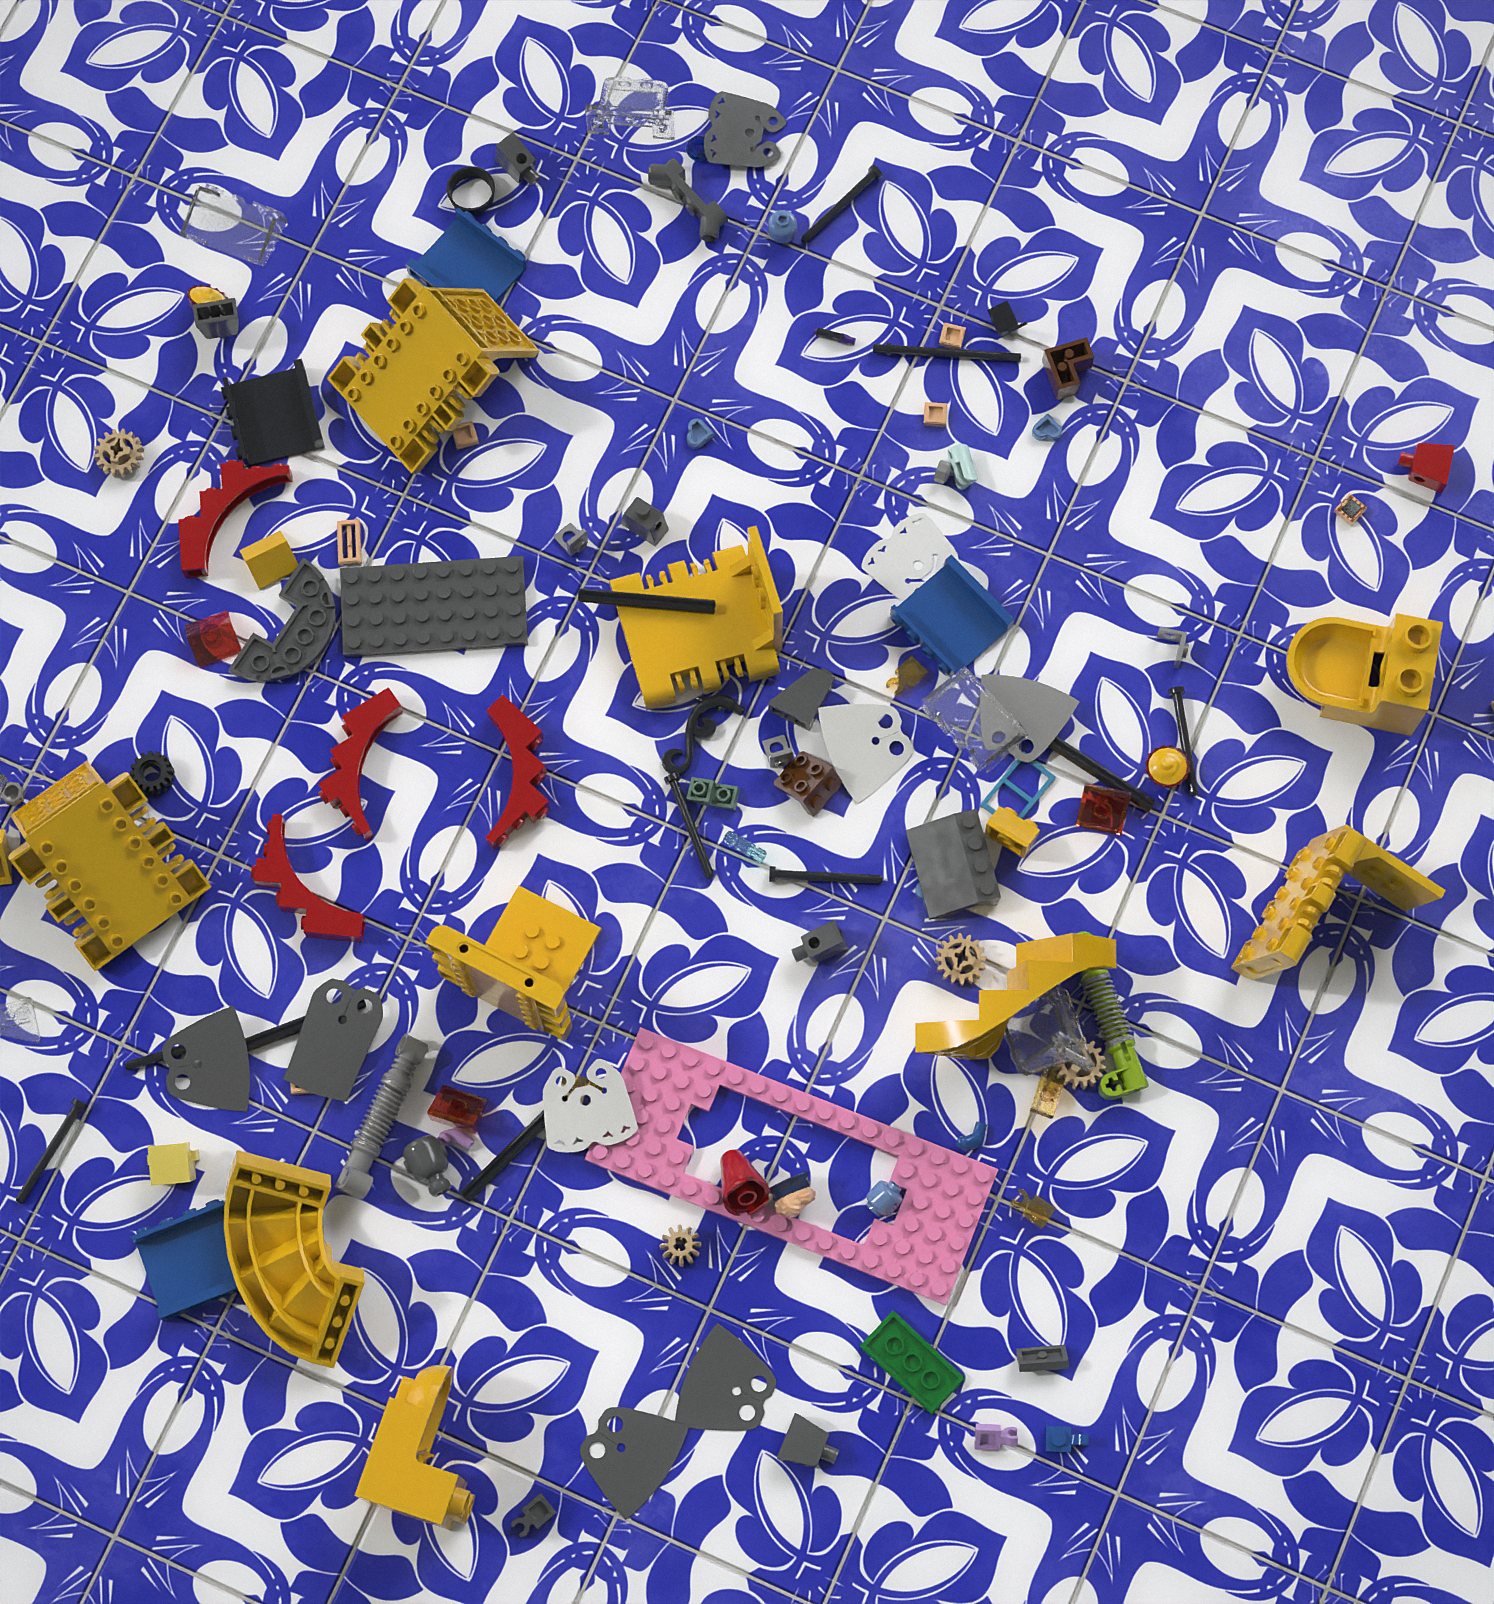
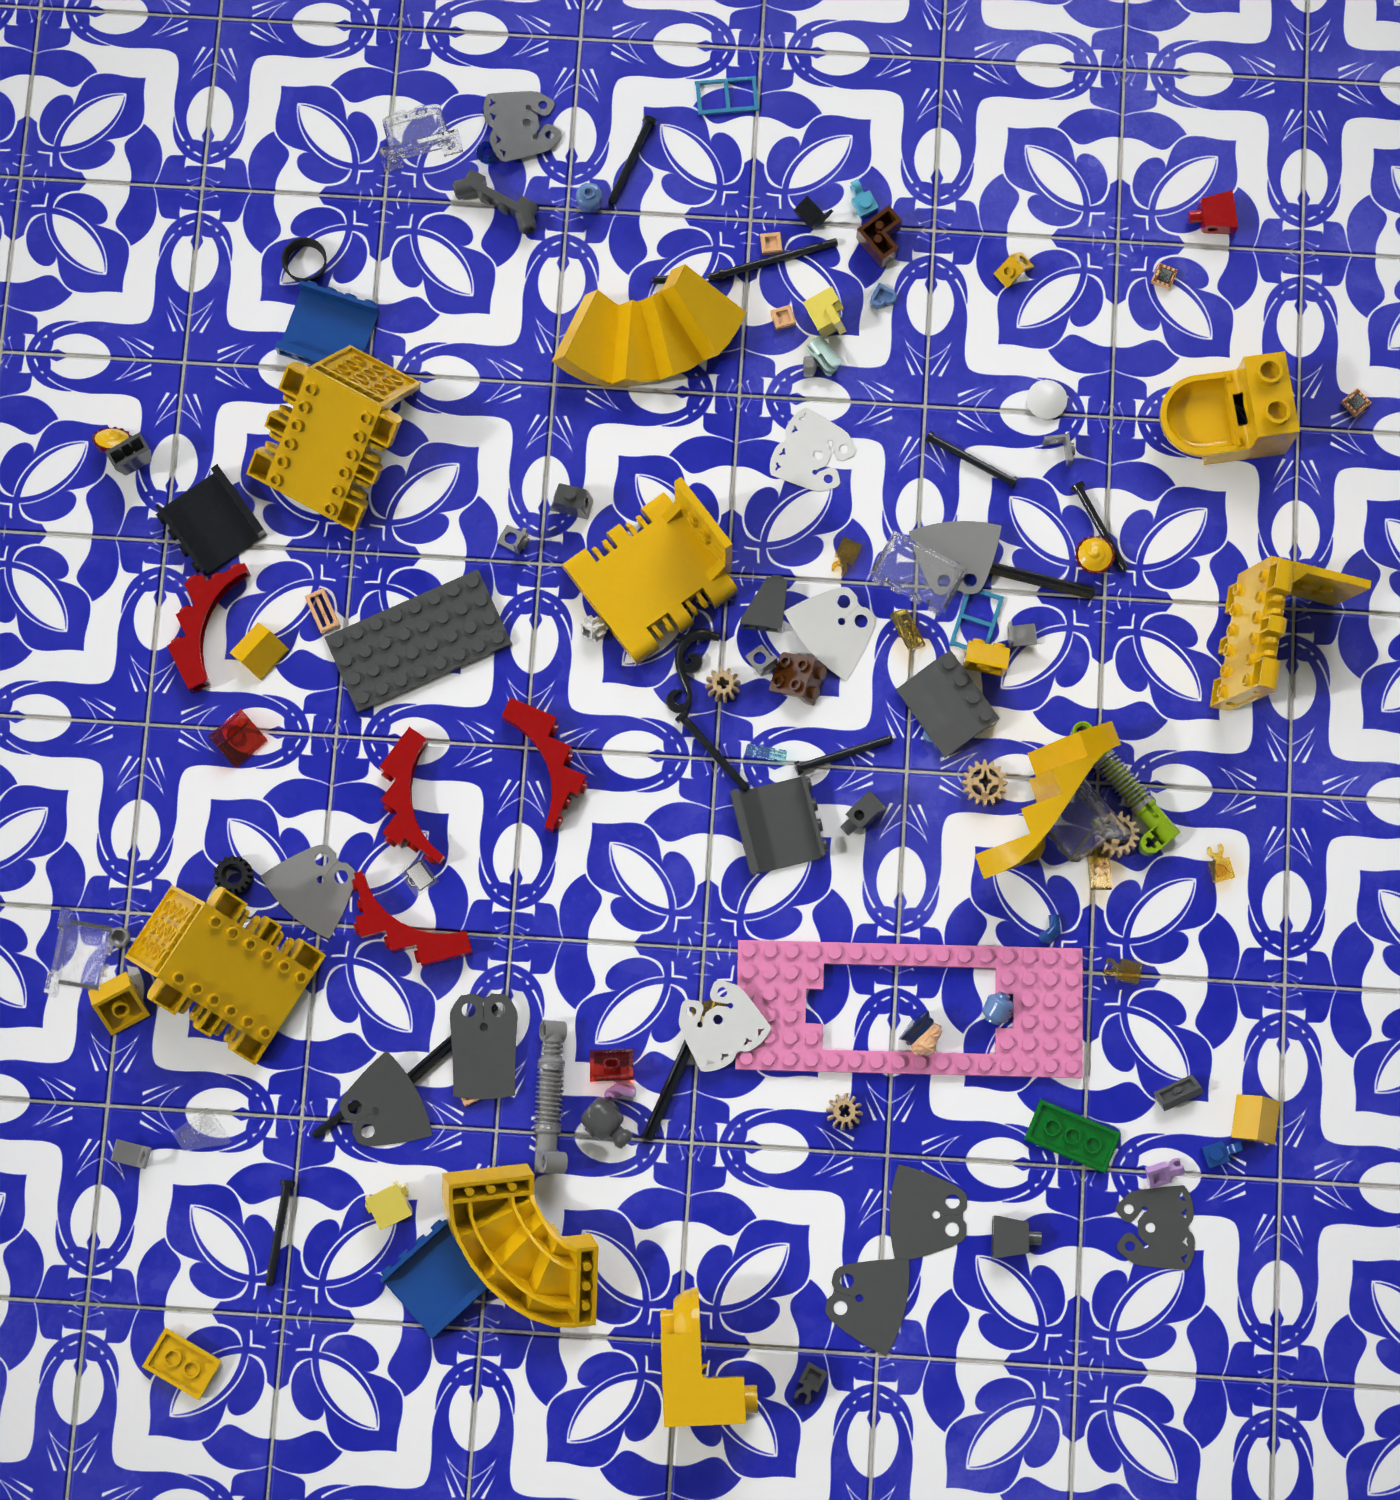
camera: 20 degrees left, 5 degrees up
tan gear [94,428,144,478] -> none
clear windscreen [180,183,288,267] -> none
dark grey plate [228,558,336,682] -> none
yellow bracket [425,885,602,1041] -> none
light nougat tile [451,421,479,450] -> none
dark grey torso [495,132,541,186] -> none
black axle [578,588,716,614] -> none
sand green slope [686,777,740,811] -> none
medium blue tile [687,419,714,449] -> none
red cone [720,1149,770,1216] -> none
blue panel [890,554,1015,679] -> none
clear red slope [1075,783,1131,835] -> none
none -> light grey piece [260,844,355,939]
none -> clear sticker [398,856,439,898]
none -> yellow piece [552,264,747,387]
none -> white gear [580,615,606,642]
none -> dark azure window [694,76,759,116]
none -> tan gear [705,667,741,703]
none -> dark grey panel [730,773,828,876]
none -> light yellow plate [803,286,847,338]
none -> medium azure plate [850,179,879,219]
none -> clear yellow plate [890,609,926,651]
none -> black bar [925,431,1018,489]
none -> yellow bracket [994,252,1034,288]
none -> light grey bracket [1006,621,1038,648]
none -> white dish [1026,380,1068,421]
none -> dark grey piece [1116,1185,1195,1270]
none -> clear yellow plate [1206,843,1235,884]
none -> yellow slope [1231,1094,1280,1145]

